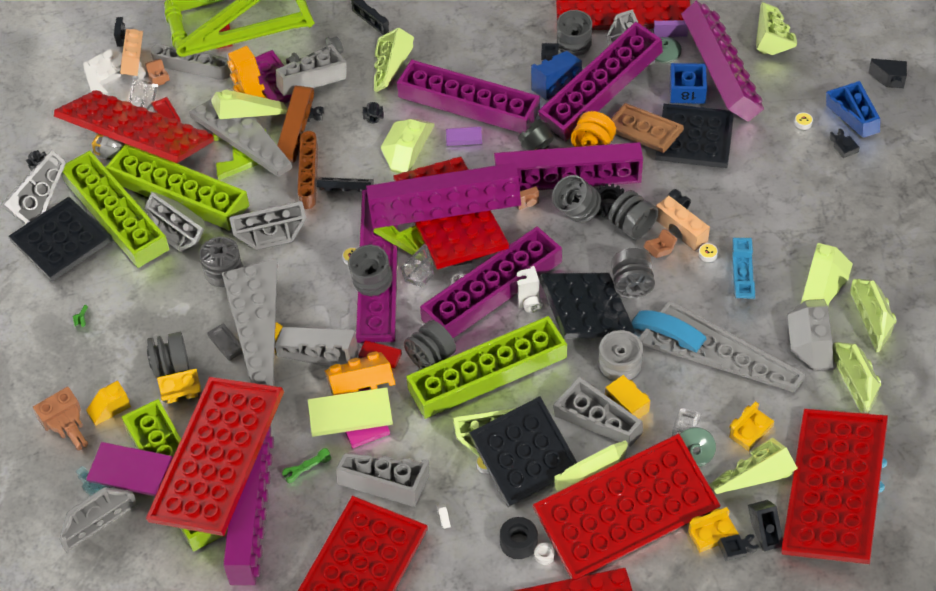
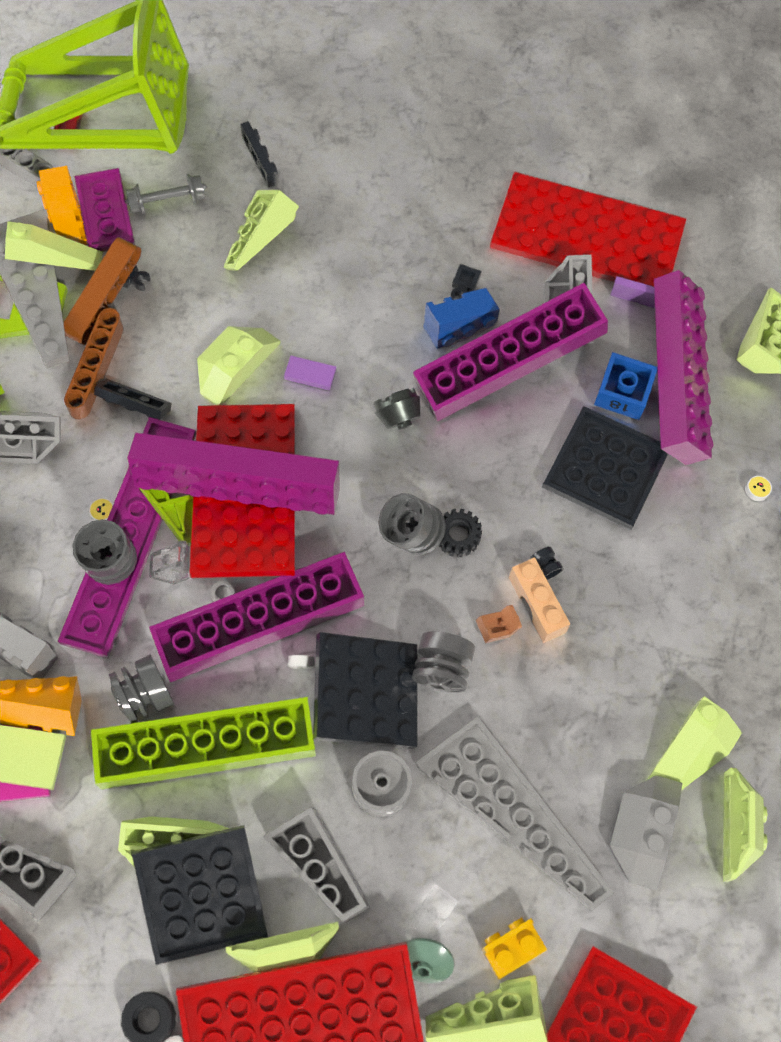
camera: 10 degrees right, 15 degrees up
light grey wedge [276,44,346,96] -> none
red tile [358,340,402,369] -> none
black gear [362,102,384,124] -> none
magenta brick [397,59,540,133] -> none
white tile [436,503,451,529] -> none
magenta brick [494,142,643,192] -> none
nougat bracket [517,186,539,210] -> none
white hinge [517,266,539,308] -> none
dark grey wheel [557,10,592,56] -> none
light orange wheel [571,111,616,147] -> none
yellow brick [605,375,650,419] -> none
dark grey wheel [608,190,659,240] -> none
medium nougat tile [611,103,684,153] -> none
dark azure slope [631,310,707,352] -> none
sand green dish [655,37,682,62] -> none
tile [698,243,718,262] -> none
dark azure slope [732,238,755,299] -> none
yellowish green wedge [832,342,881,414] -> none

